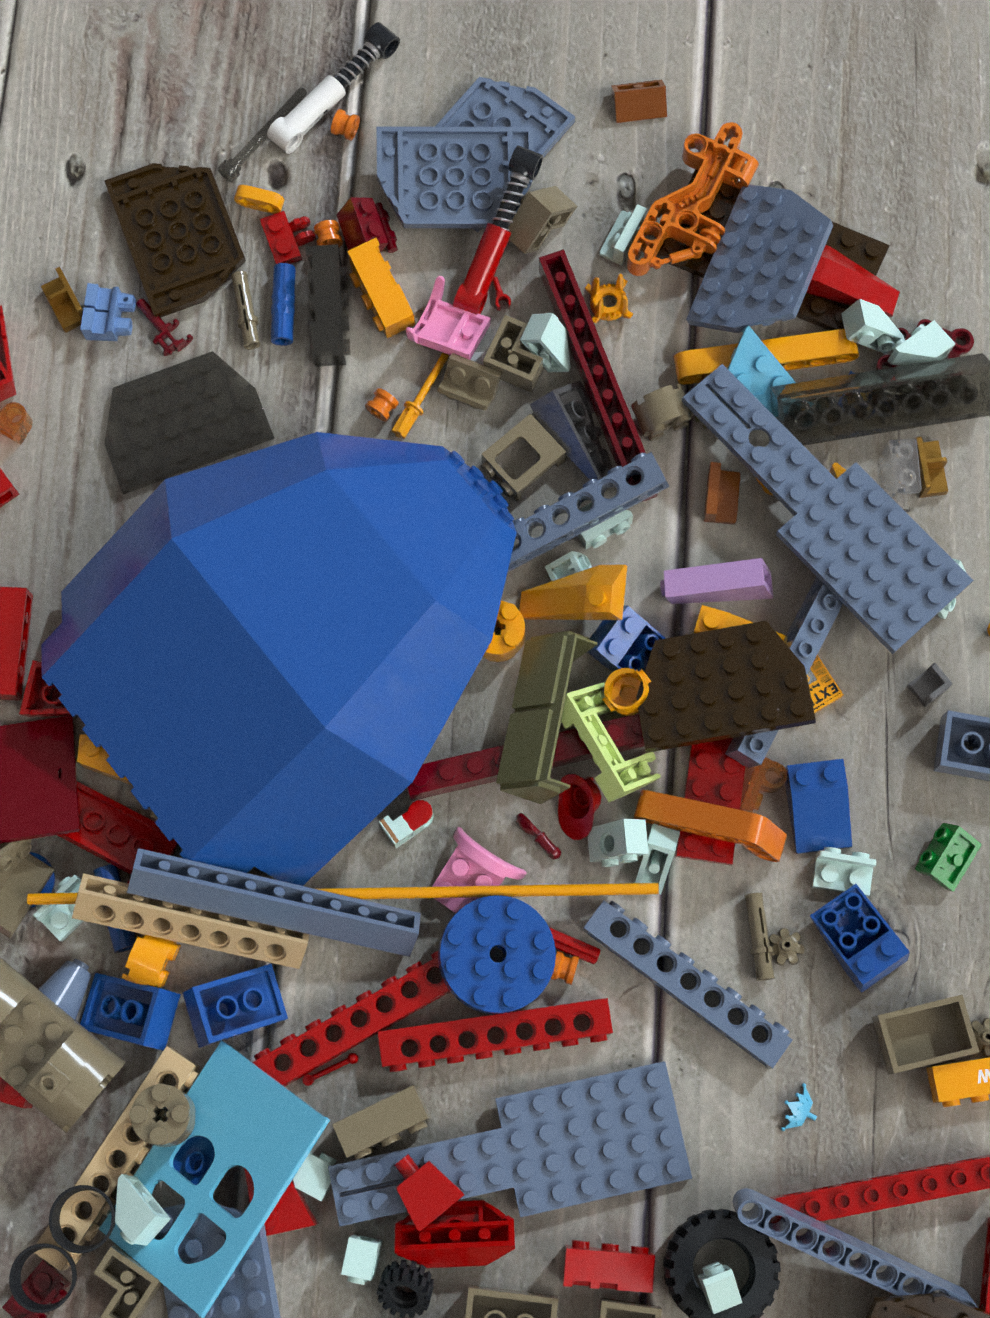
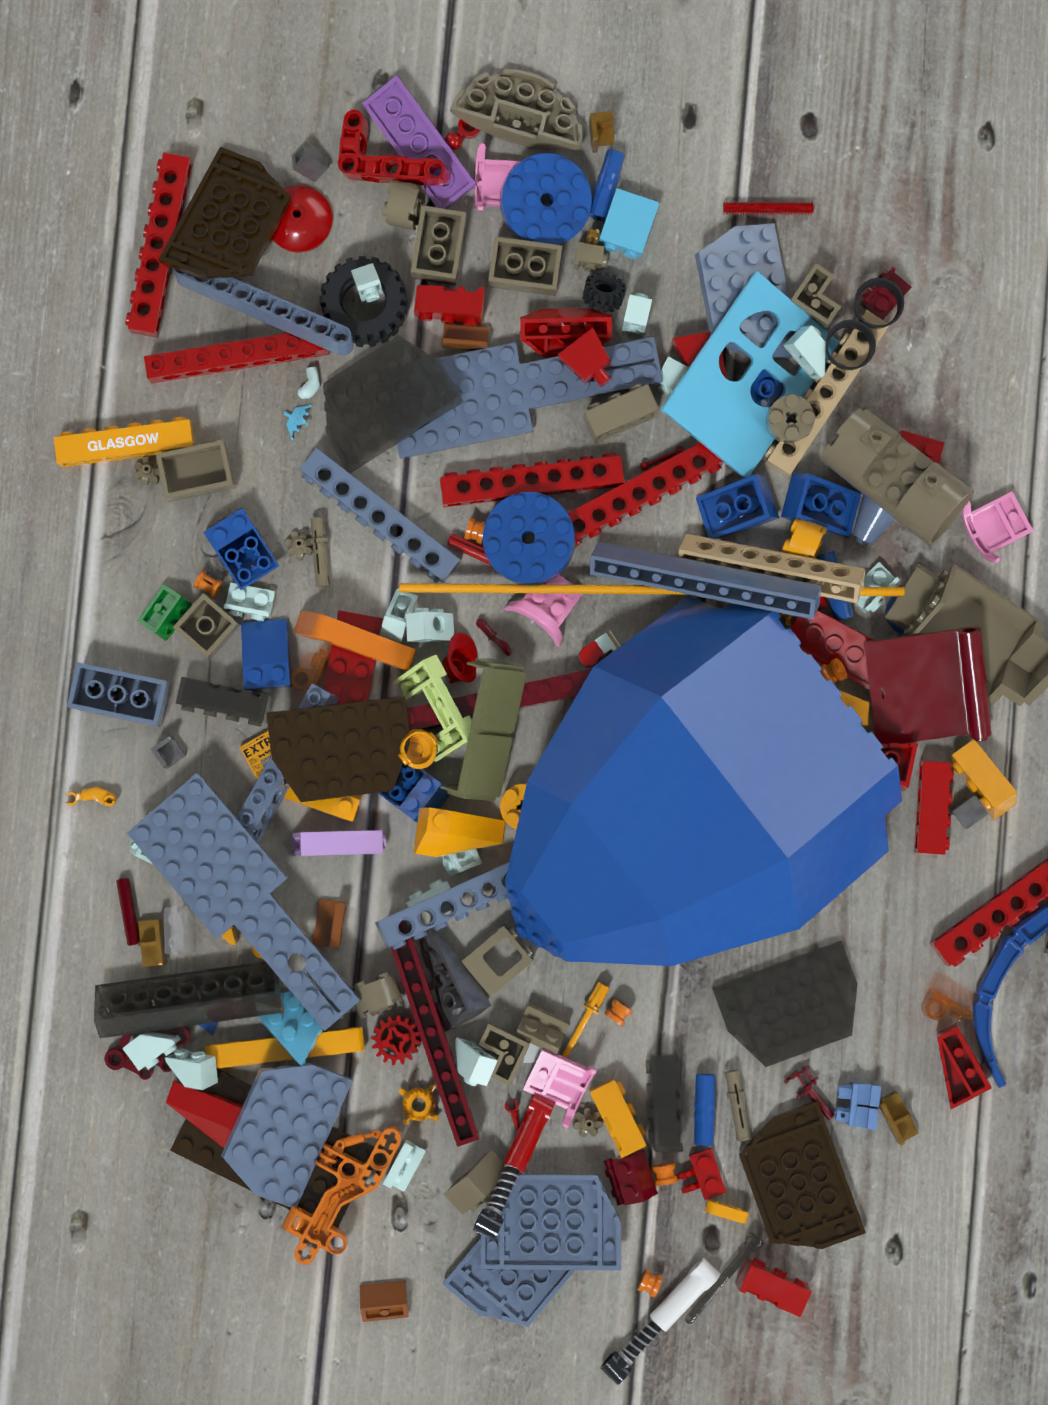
camera: 175 degrees right, 10 degrees up
none -> dark red axle [116,878,140,946]
none -> dark tan brick [173,593,241,660]
none -> clear smoke wedge [175,677,274,727]
none -> orange bush [193,570,223,599]
none -> light aqua arm [298,367,320,399]
none -> clear smoke plate [323,335,464,473]
none -> red gear [371,1014,421,1065]
none -> dark orange panel [441,324,489,351]
none -> dark tan plant [573,1107,603,1137]
none -> red wedge [735,1257,812,1317]
none -> orange wheel [819,658,847,685]

